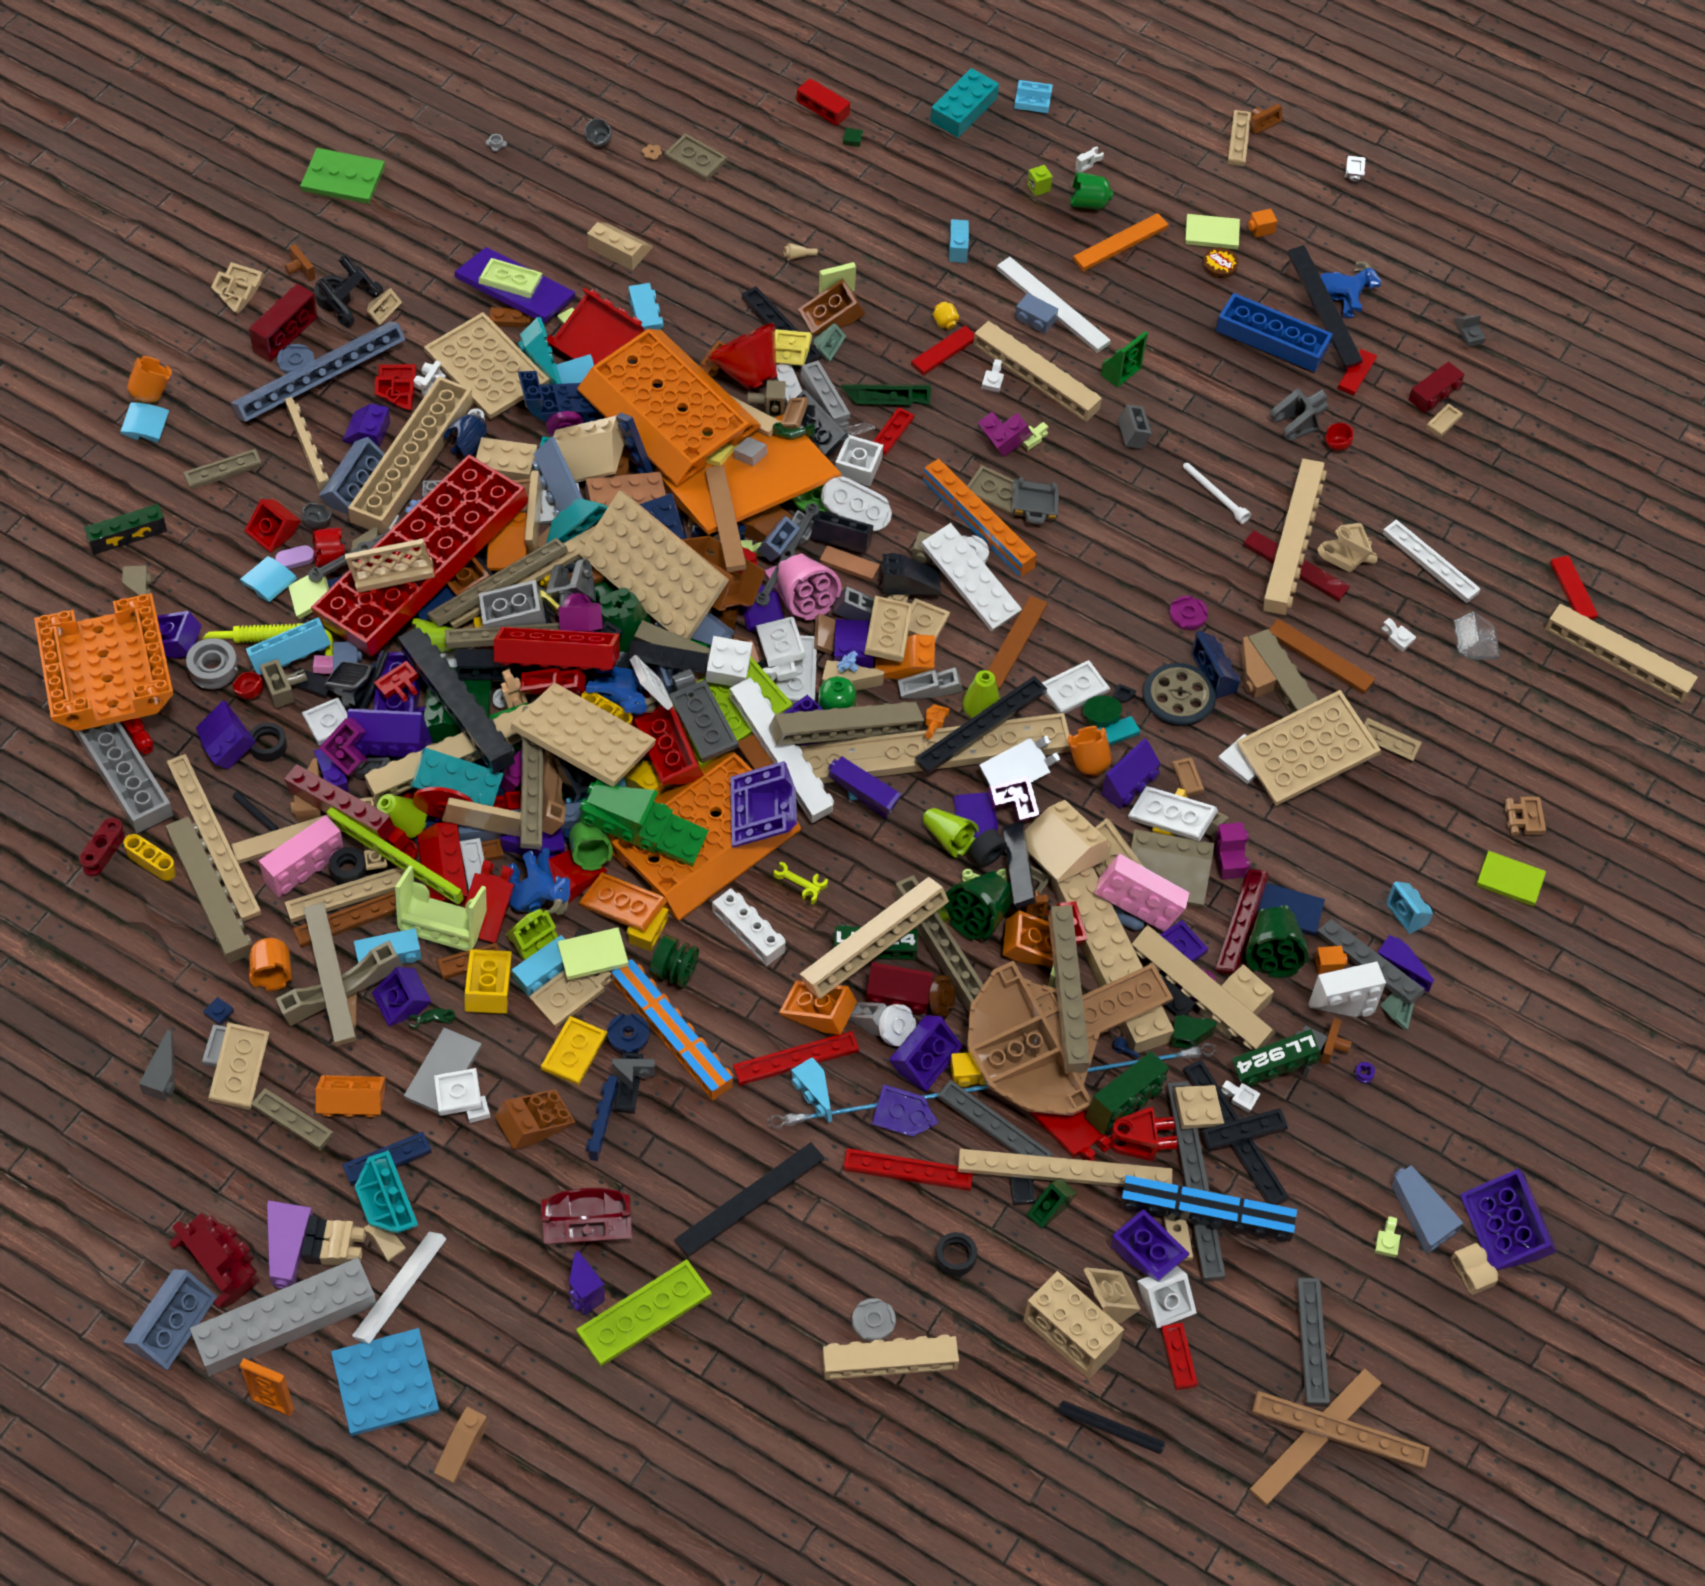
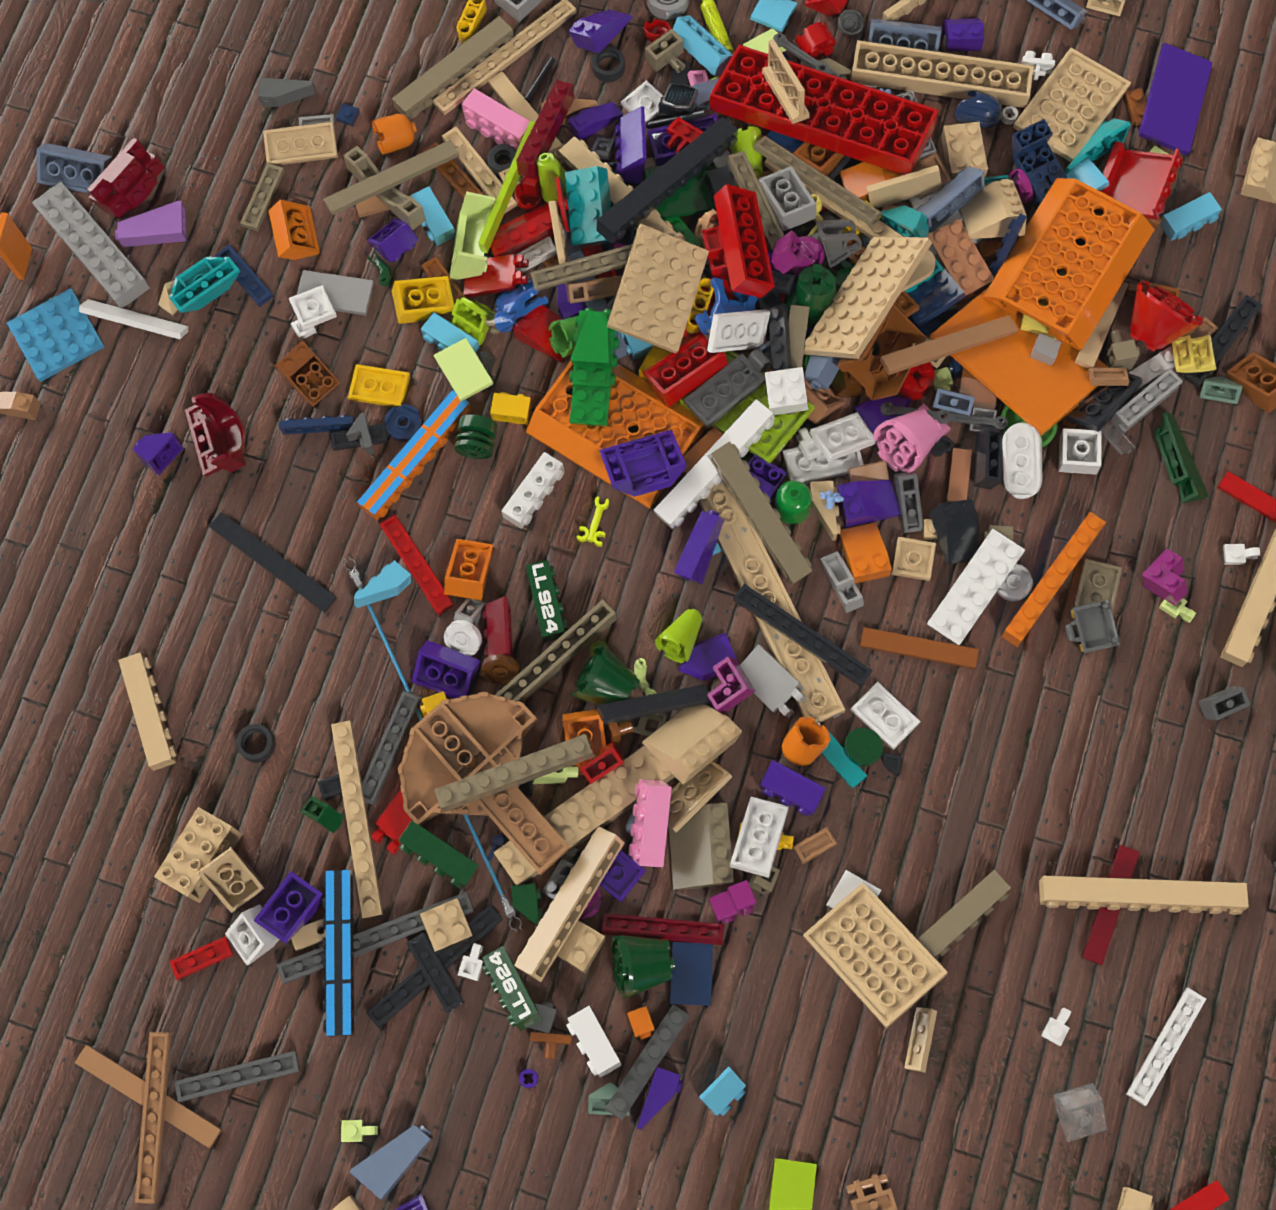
camera: 85 degrees right, 15 degrees up
lavender tile [275,545,314,569] -> none
tan hips [302,1216,366,1265] -> none
magenta brick [319,717,368,776] -> none
red slope [375,364,417,411] -> none
yellowish green tile [479,258,542,298] -> none
tan tile [529,970,612,1029] -> none
lime plate [576,1259,712,1367] -> none
orange tile [579,872,667,932] -> none
dark green arm [773,422,815,439] -> none
tan brick [800,877,949,999] -> none
red tile [843,1148,973,1191] -> none
light grey tile [852,1298,896,1342] -> none
tan tile [864,596,913,662] -> none
red tile [872,407,915,456] -> none
dark purple tile [872,1084,939,1137] -> none
orange piece [925,704,950,739] -> none
lime cone [962,670,1001,718] -> none
black tyre [968,829,1007,867] -> none
black axle [1059,1400,1165,1454] -> none
red piece [1109,1107,1177,1161] -> none
wedge [1143,663,1216,725] -> none
magenta tile [1169,596,1208,631] -> none
white piece [1183,463,1251,524] -> none
dark blue slope [1191,631,1240,699] -> none
medium nougat slope [1241,636,1277,698] -> none
dark orange tile [1269,619,1375,694] -> none
tan piece [1318,523,1378,572] -> none

